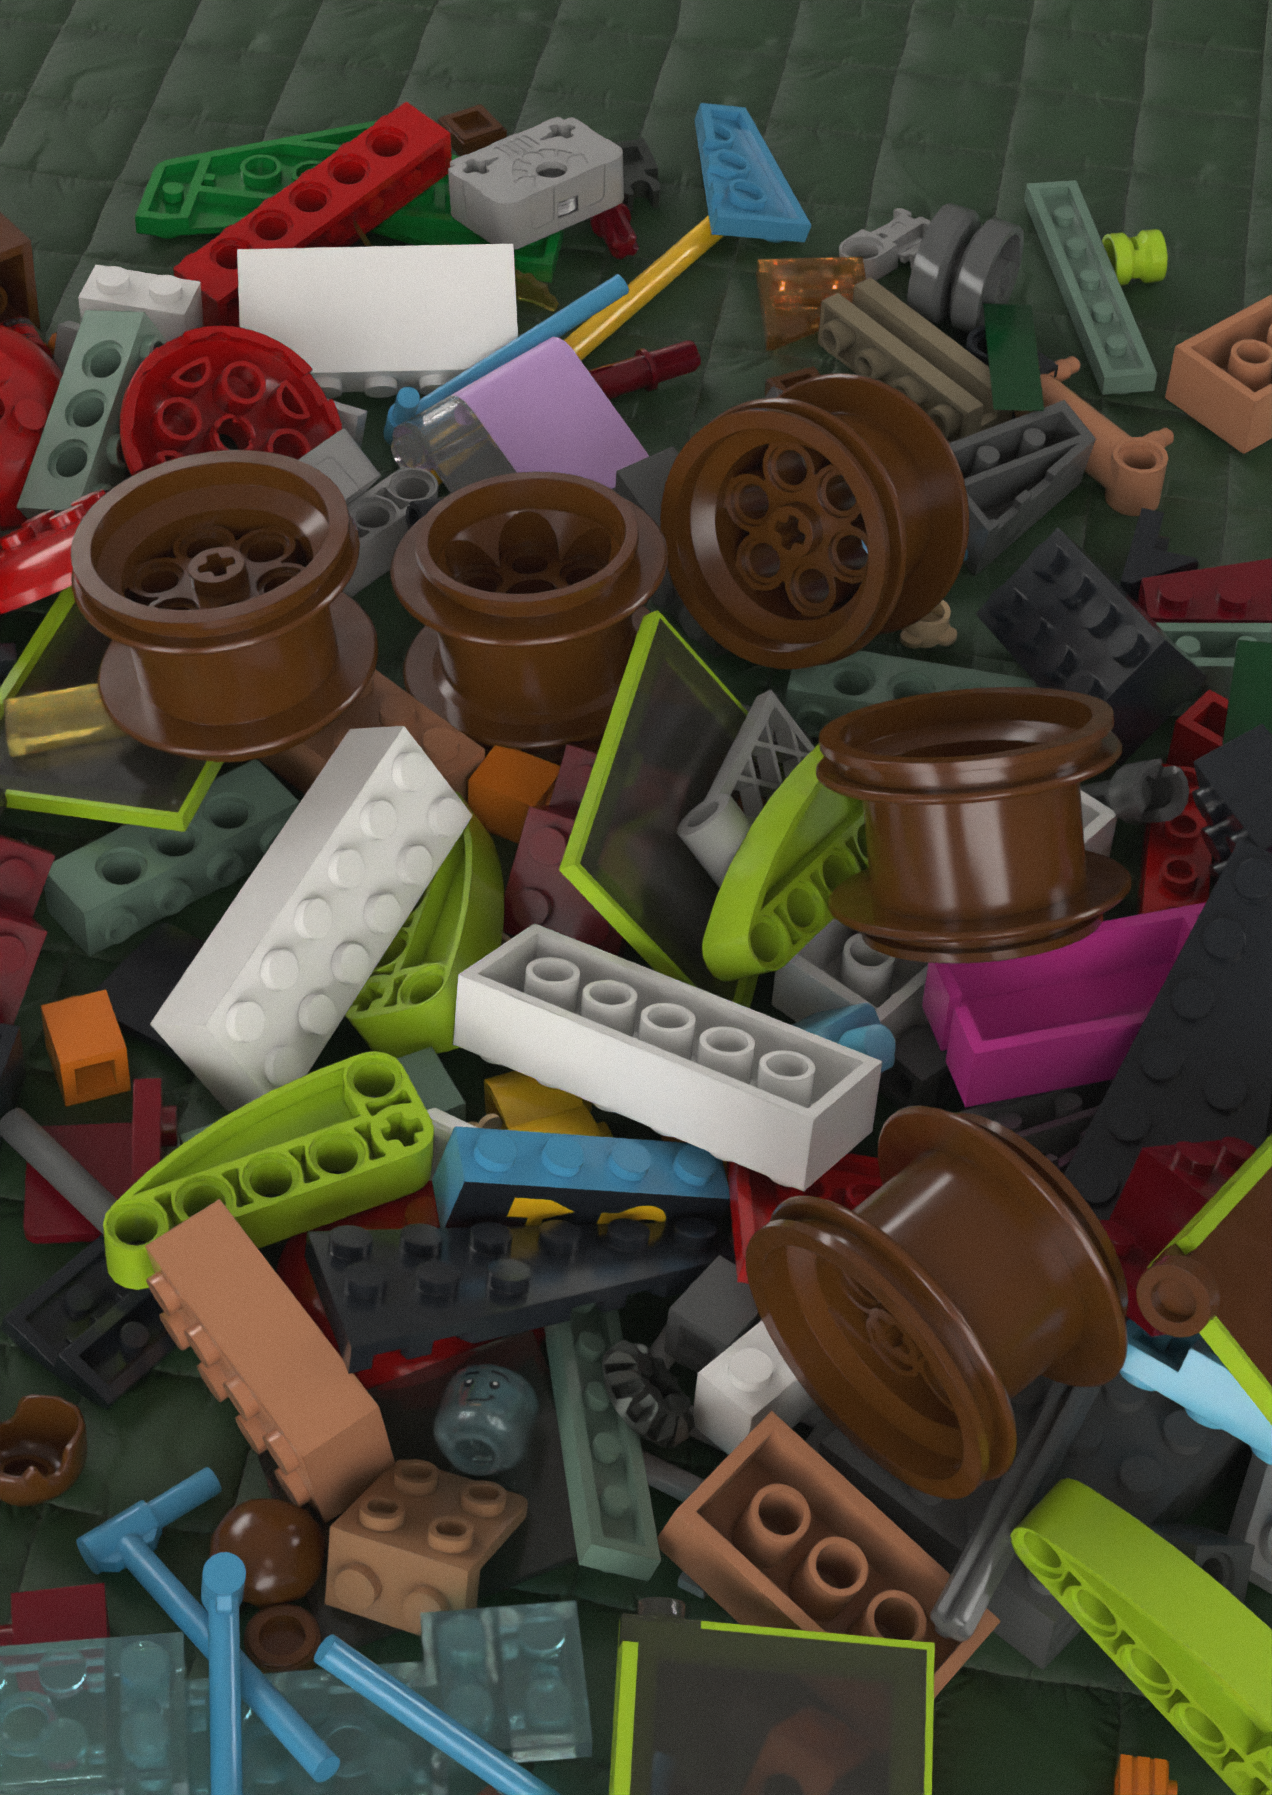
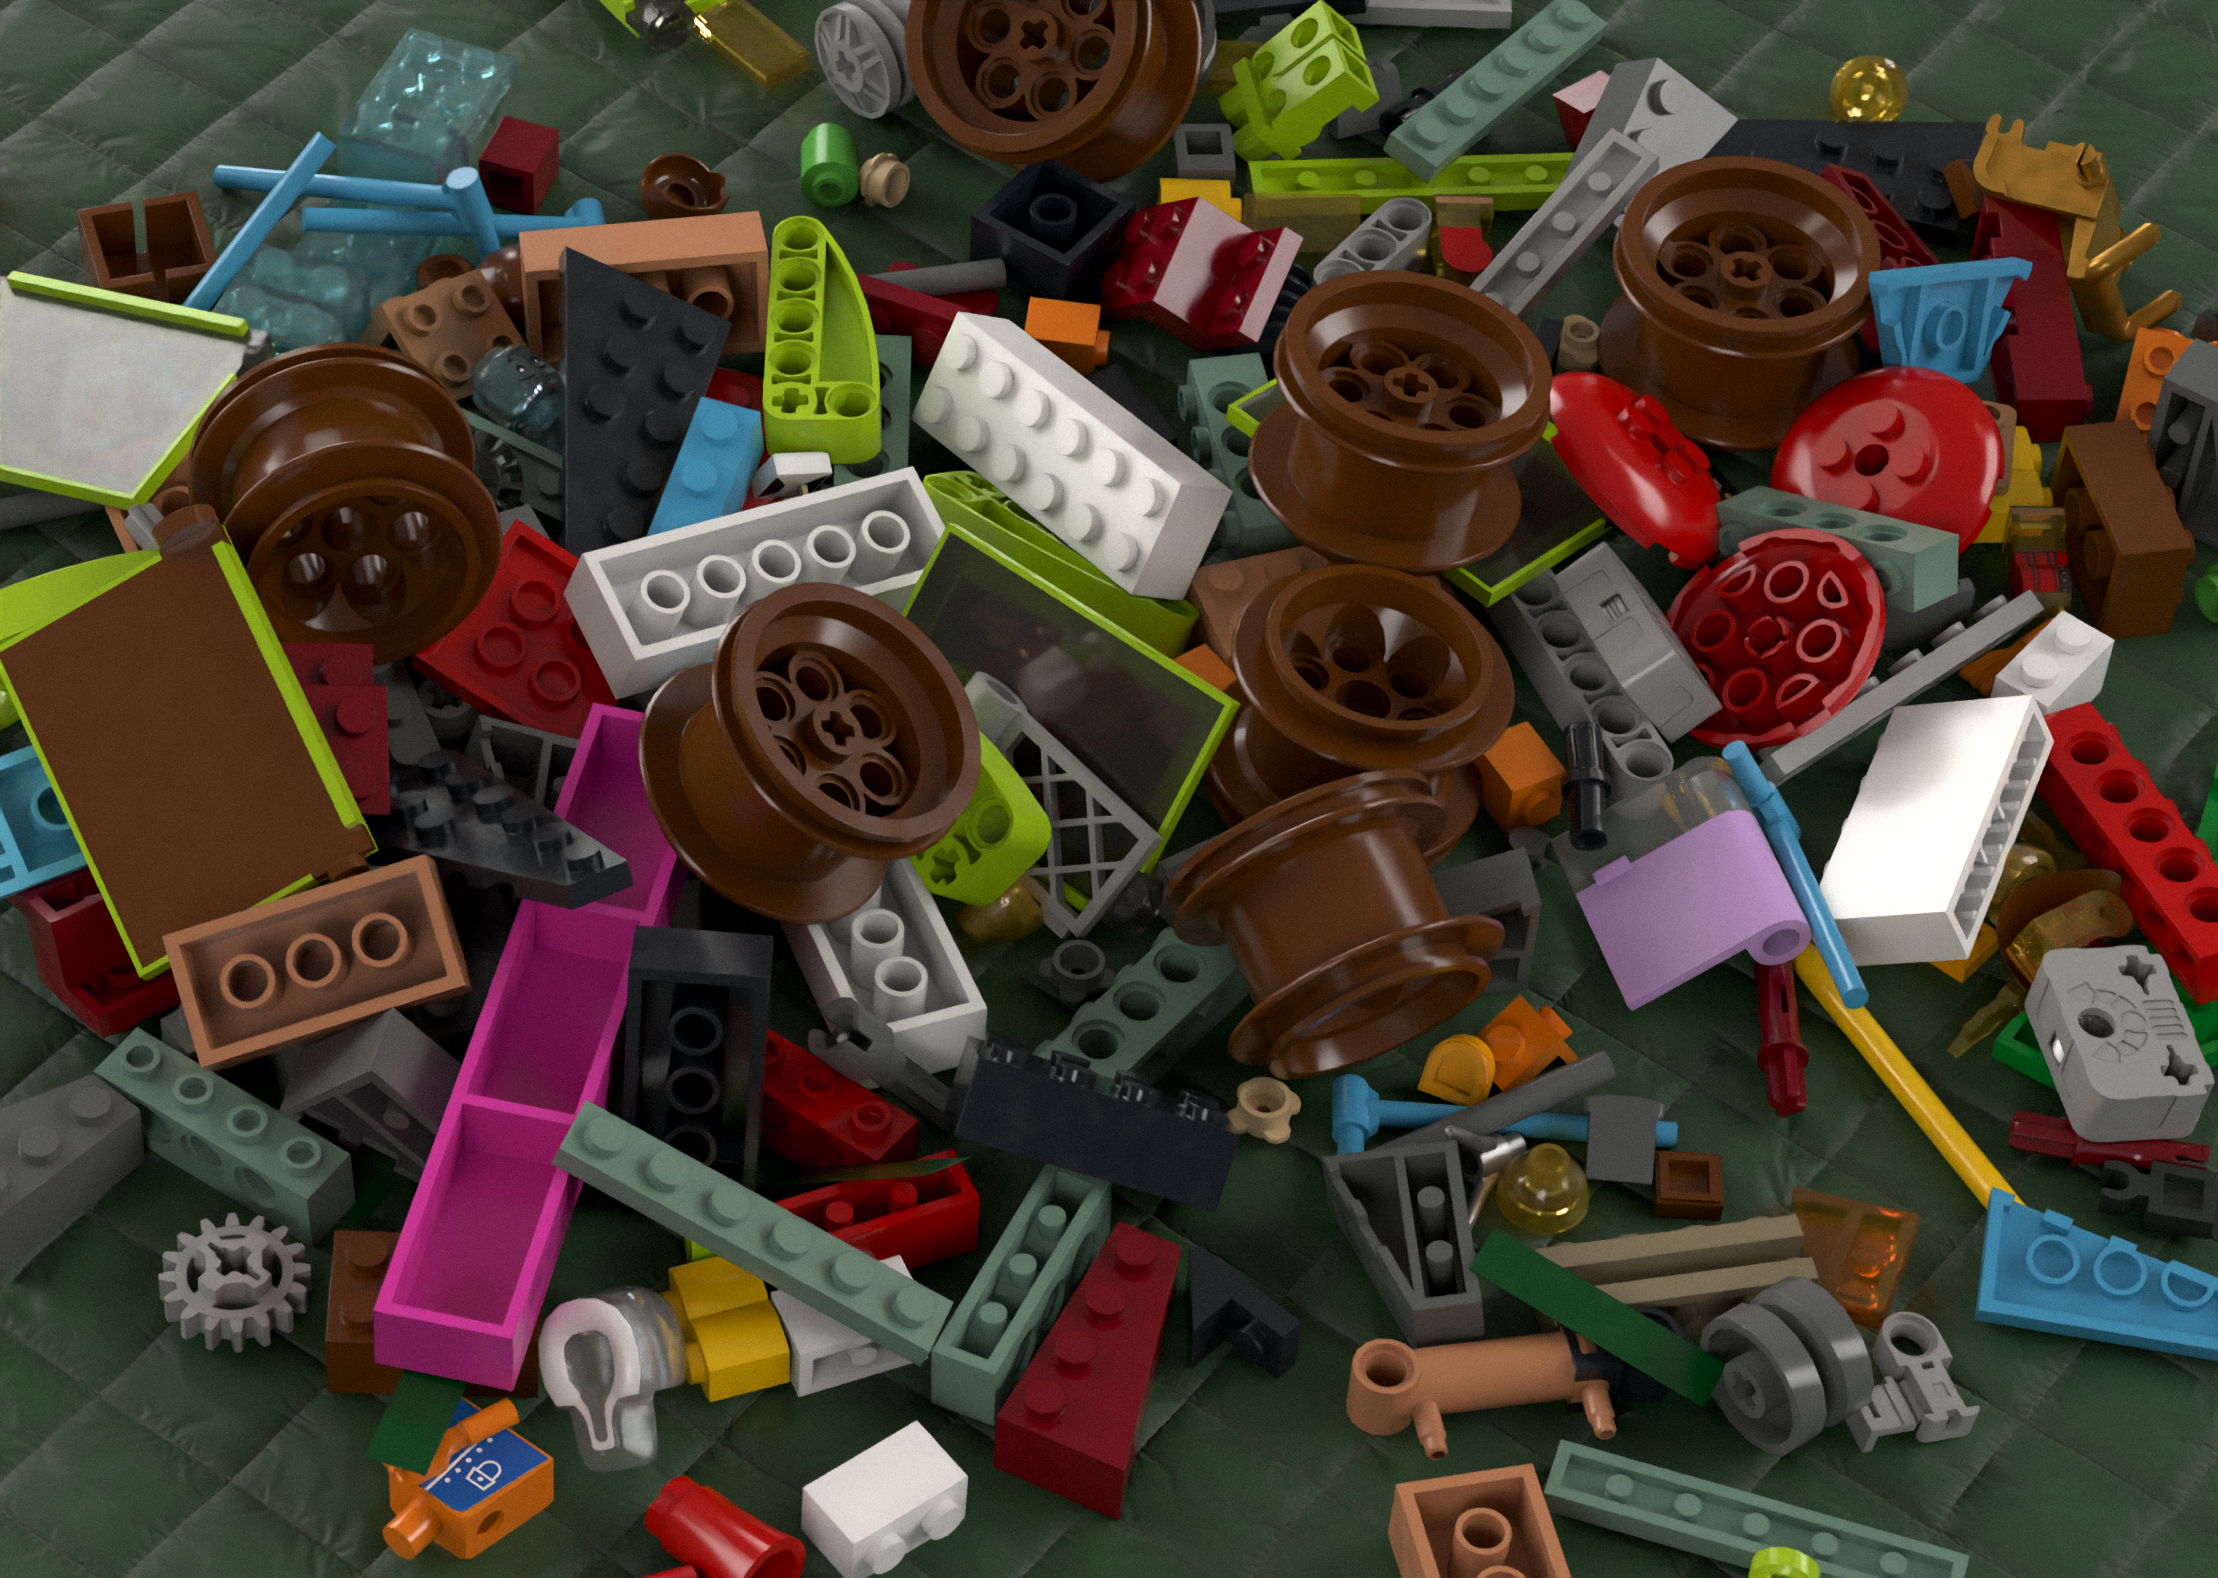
camera: 115 degrees right, 0 degrees up
none -> clear yellow leg [2005,890,2133,986]

